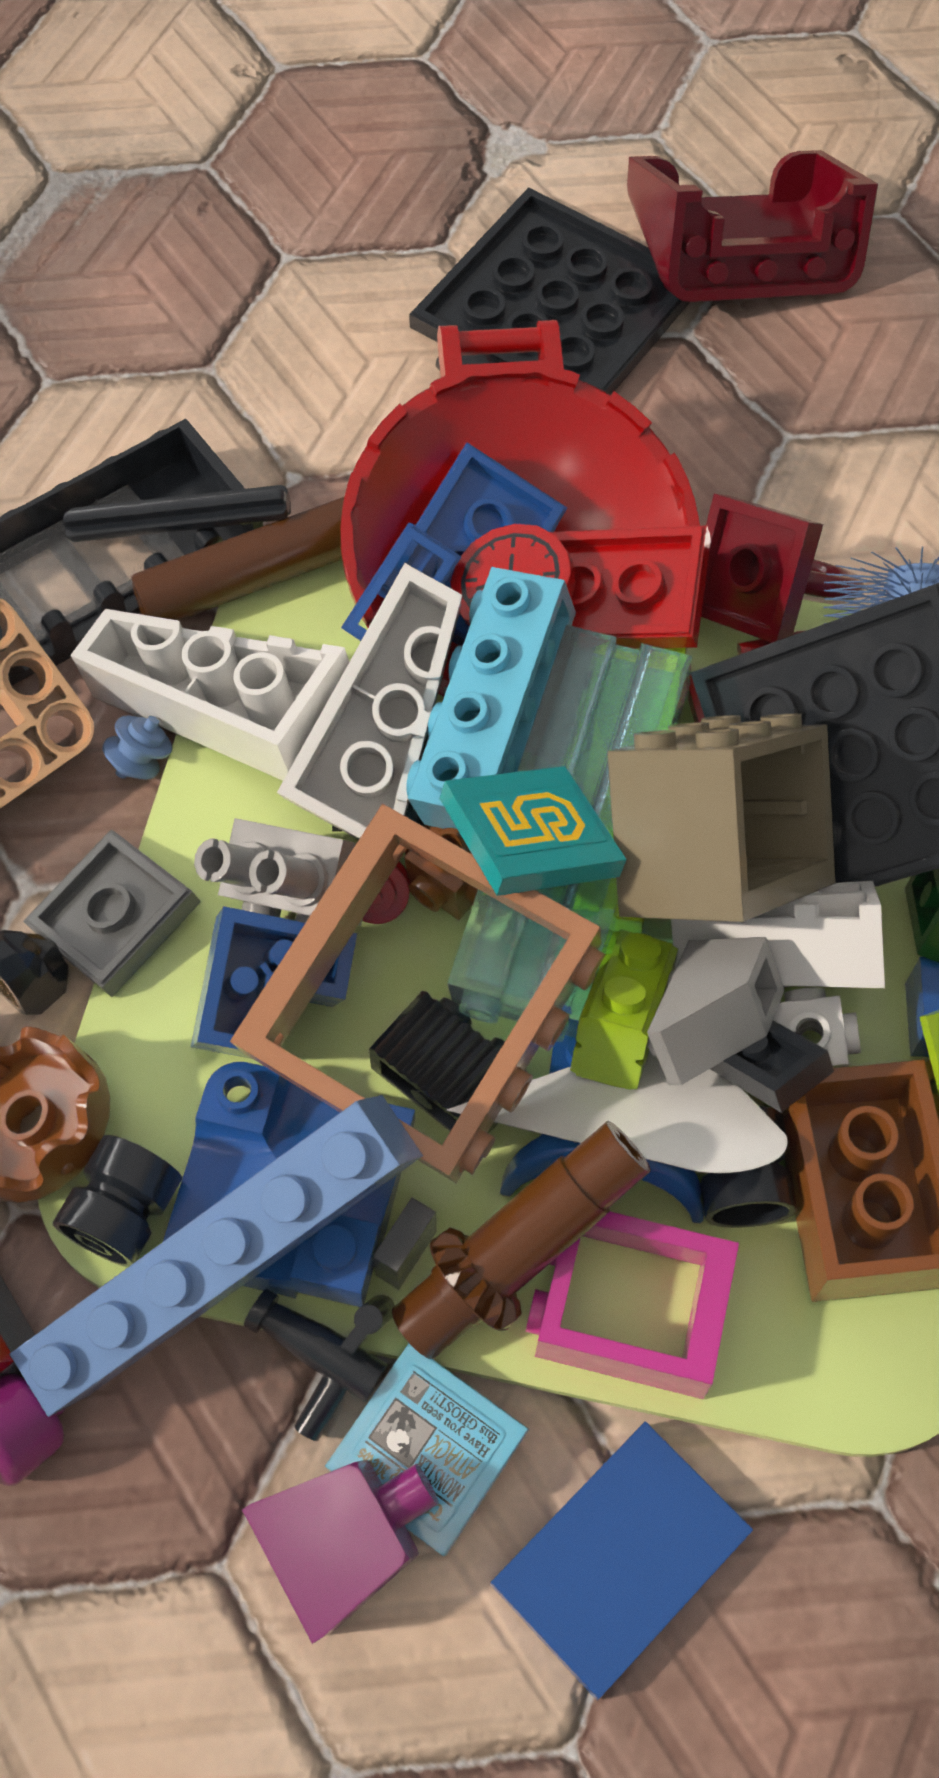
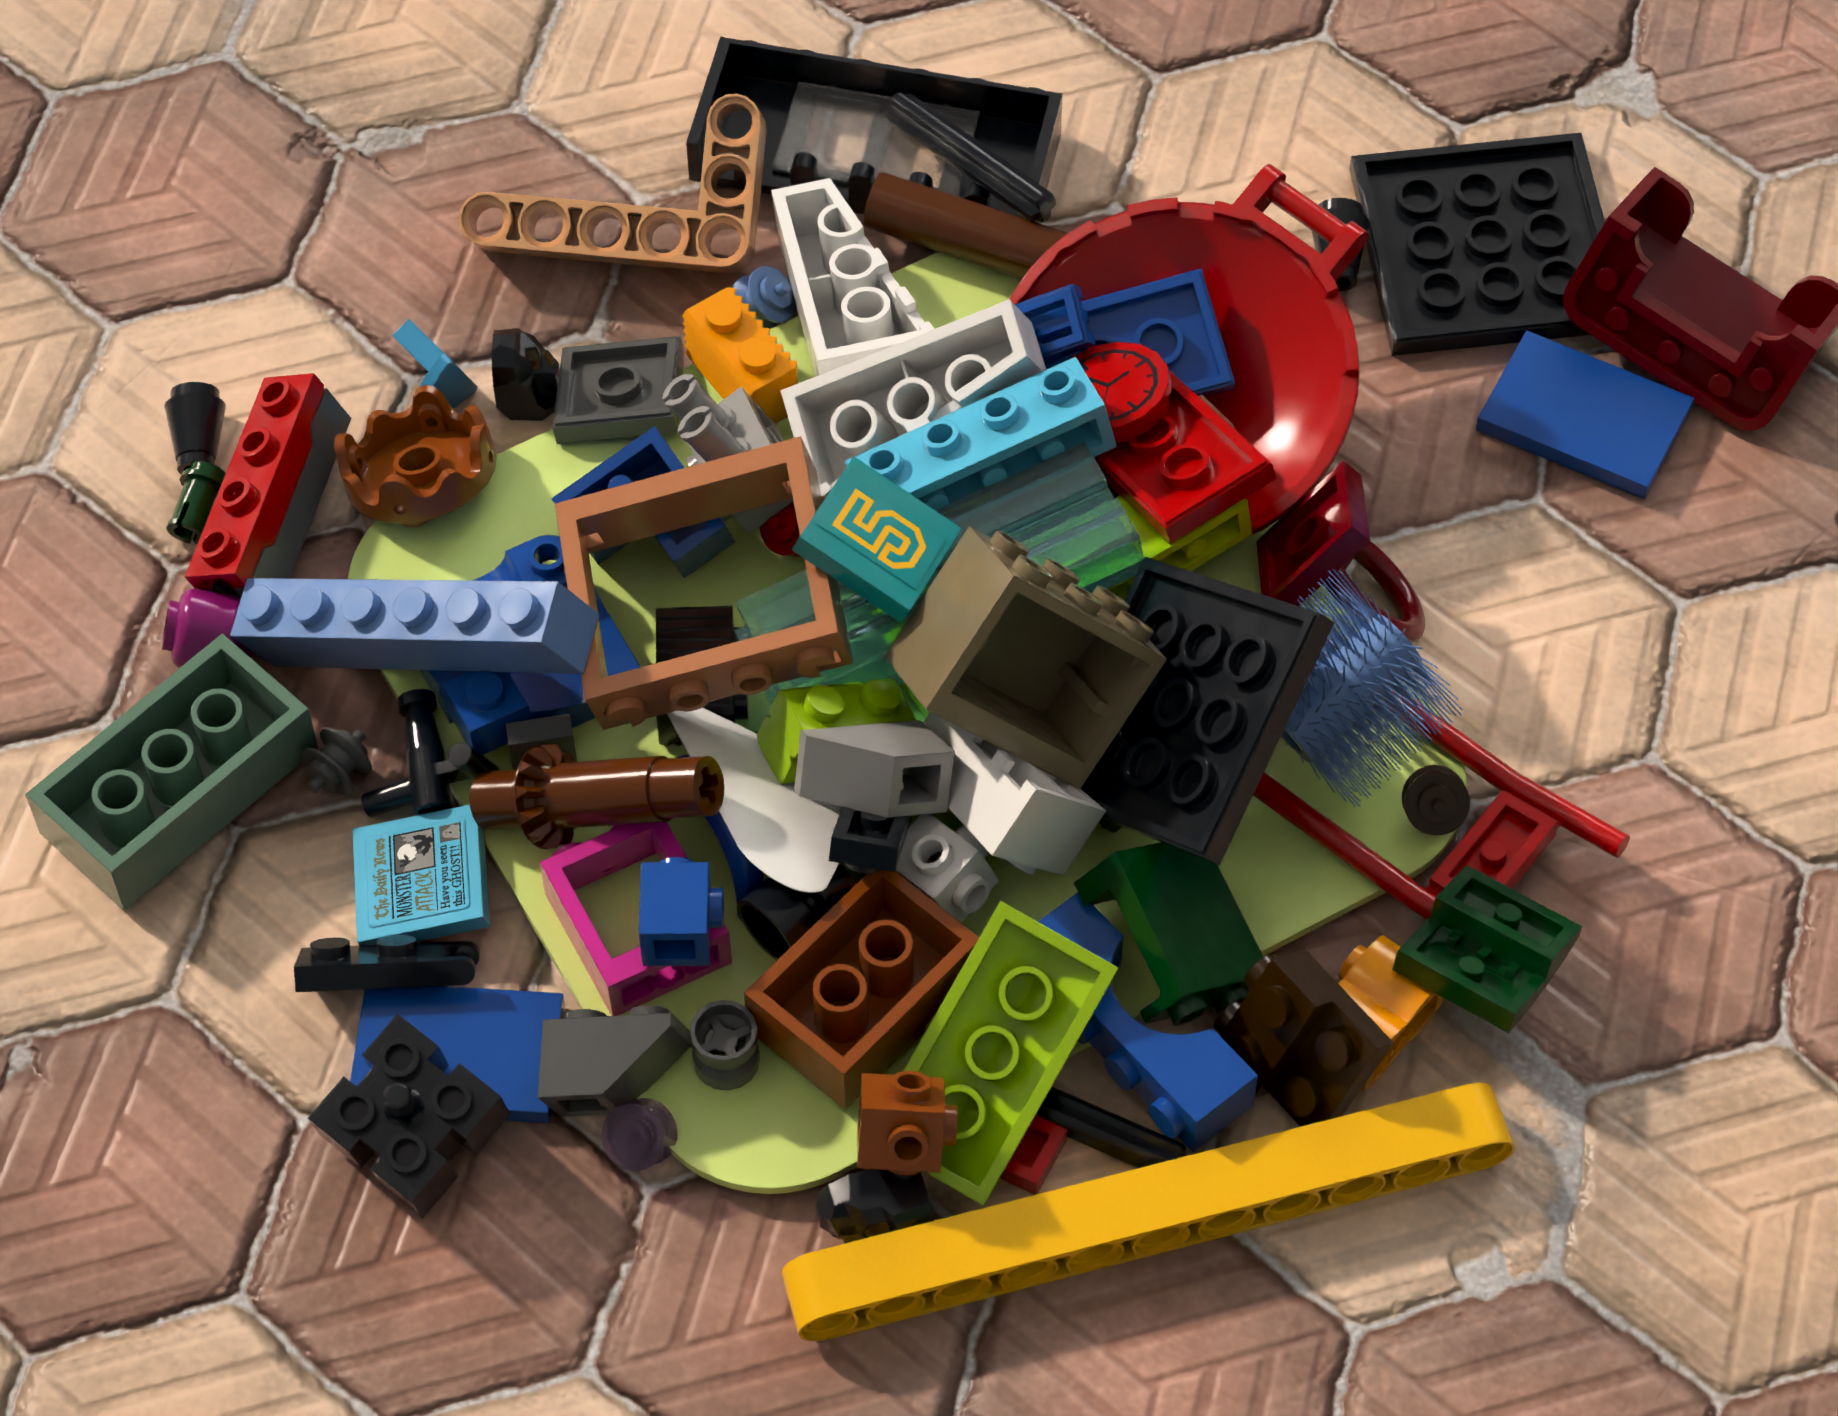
camera: 50 degrees right, 5 degrees down
black wheel [53,1135,183,1267] -> none
magenta torso [242,1460,439,1644] -> none
none -> sand green brick [25,633,318,911]
none -> black hinge [294,935,480,992]
none -> dark grey wheel [301,727,372,795]
none -> black brick [308,1013,511,1219]
none -> dark grey slope [538,1006,691,1117]
none -> wheel [602,1098,677,1171]
none -> blue brick [639,857,724,966]
none -> light orange brick [682,287,798,424]
none -> dark grey wheel [690,1000,760,1091]
none -> blue tile [1476,330,1695,499]

